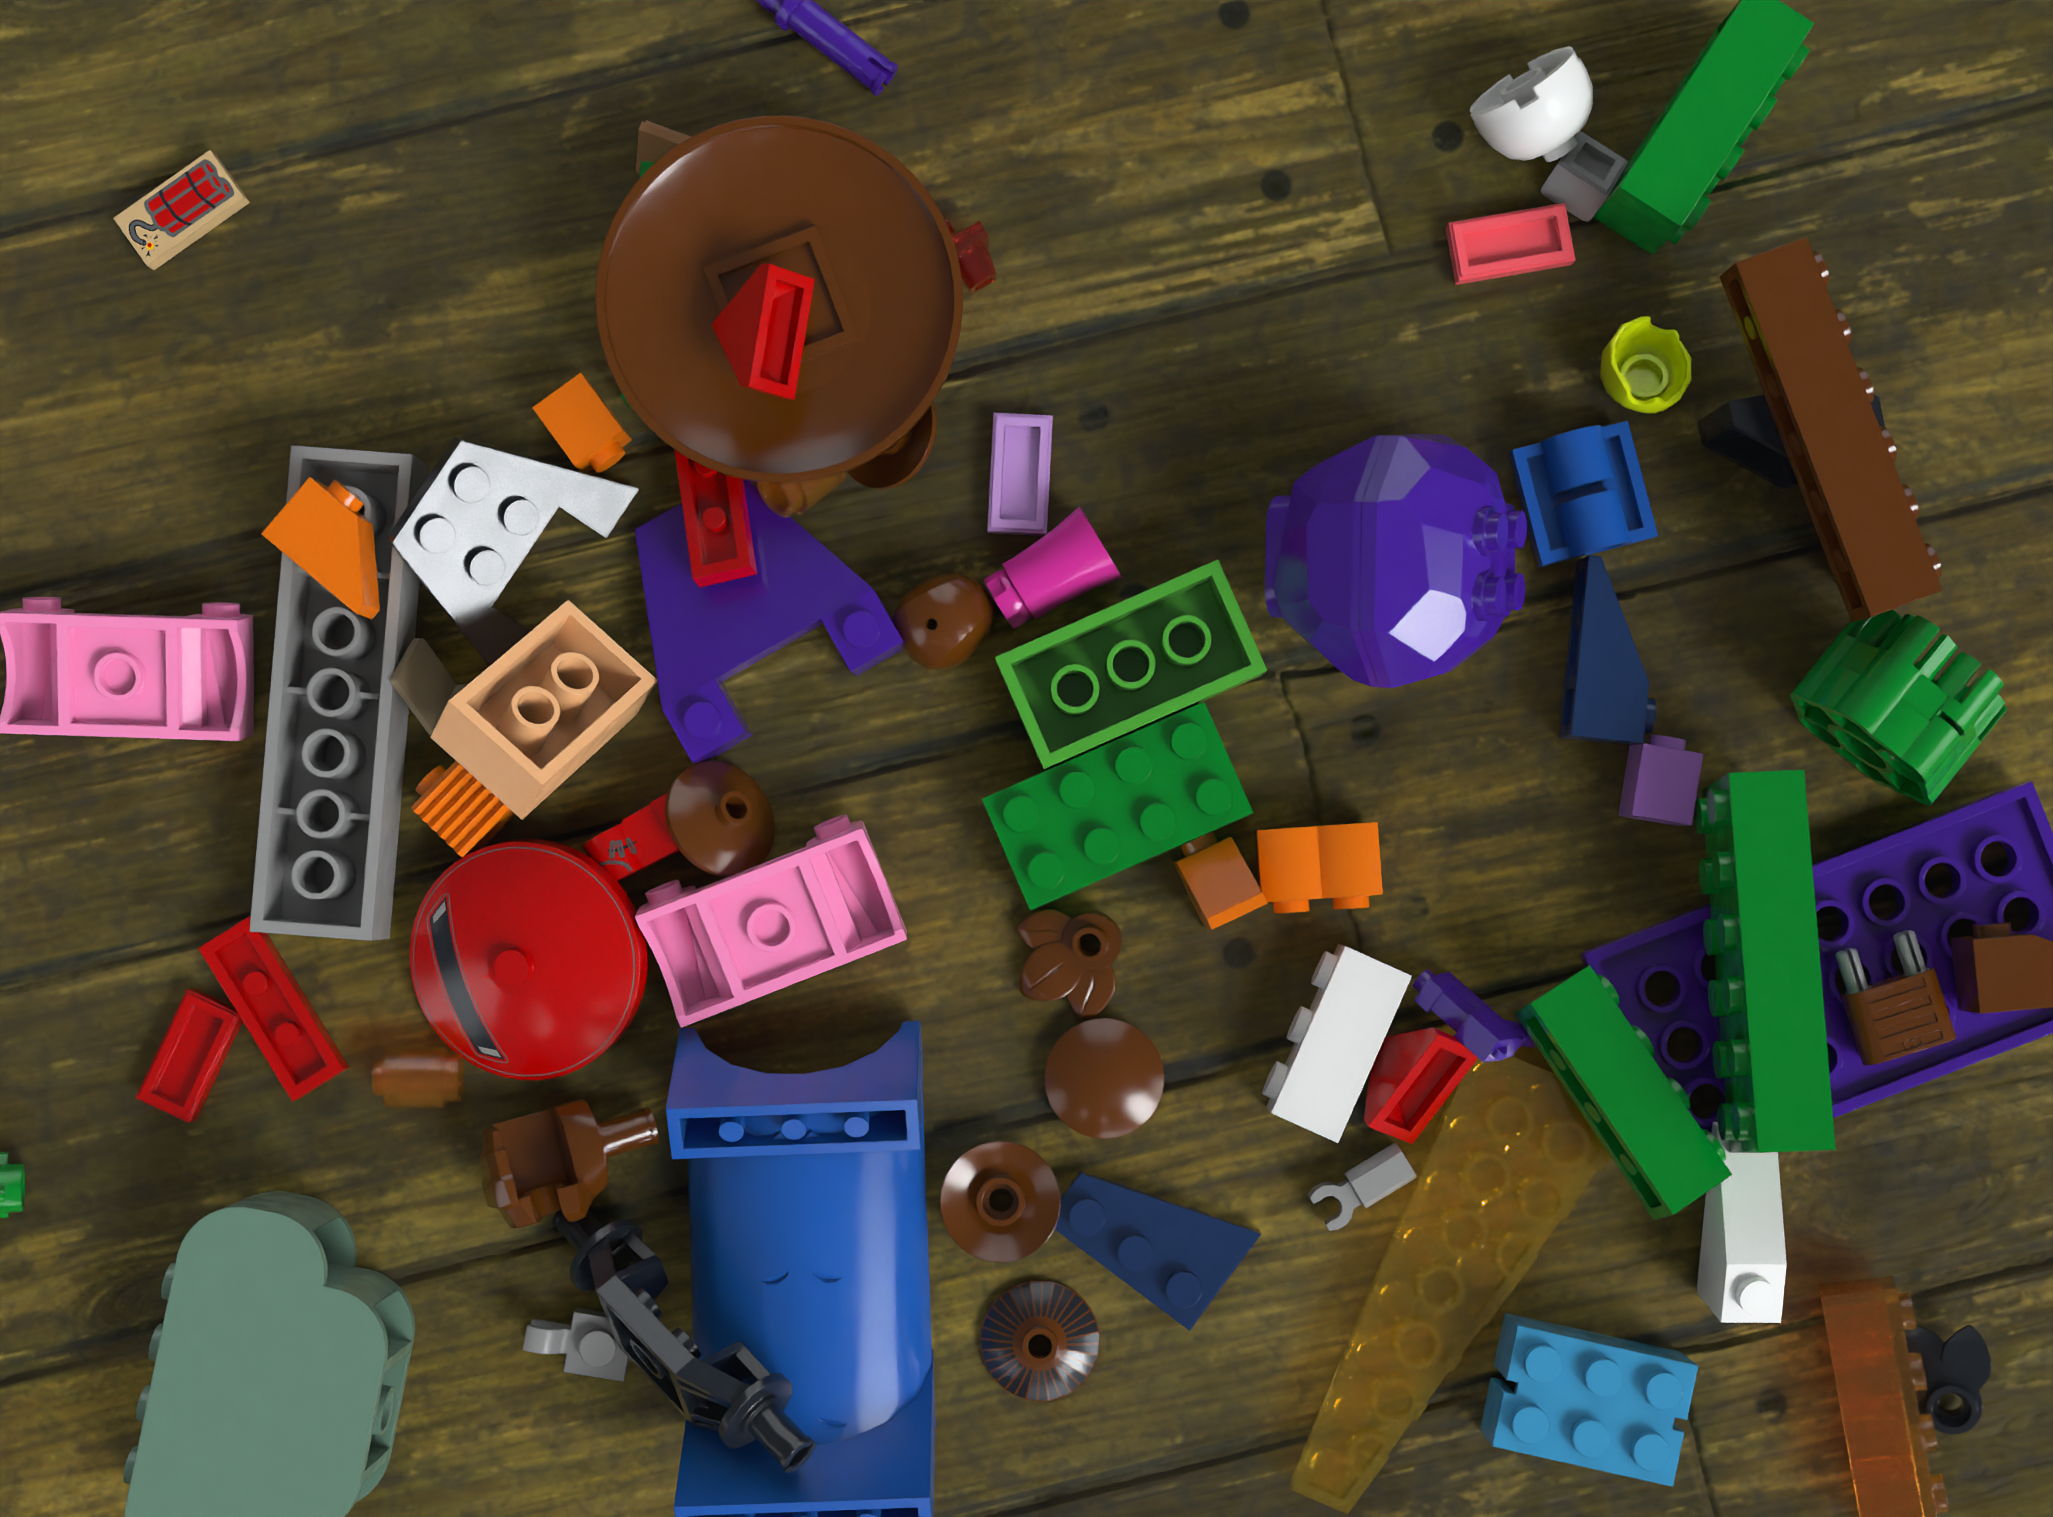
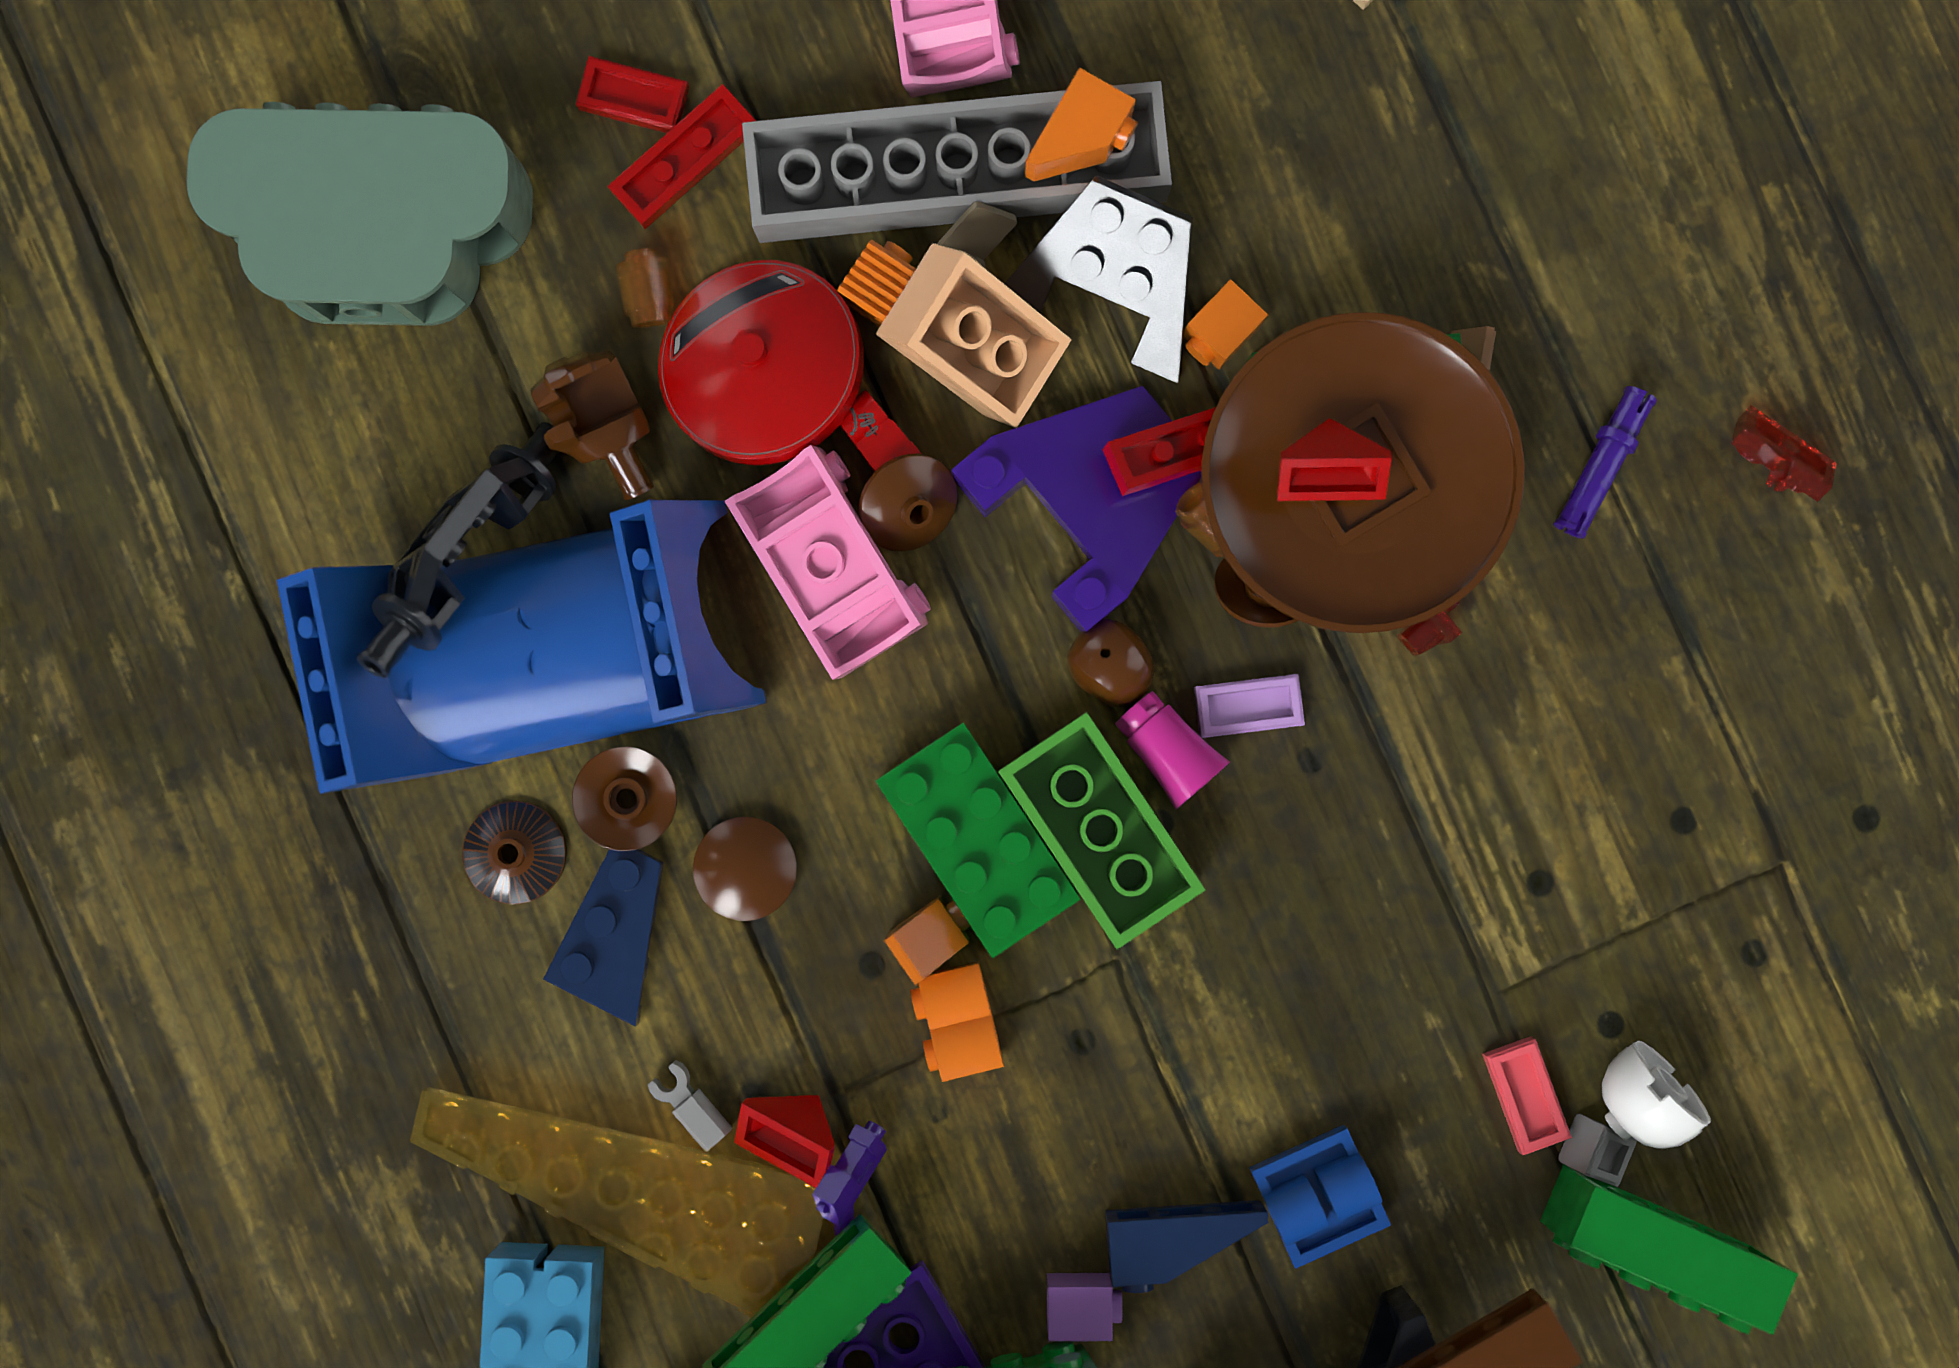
camera: 80 degrees right, 0 degrees up
light grey plate [523,1308,629,1381] -> none
reddish brown plate [1017,908,1122,1021] -> none
white brick [1262,944,1412,1143] -> none
dark purple rock [1265,434,1527,688] -> none
neon yellow hair [1600,316,1691,414] -> none

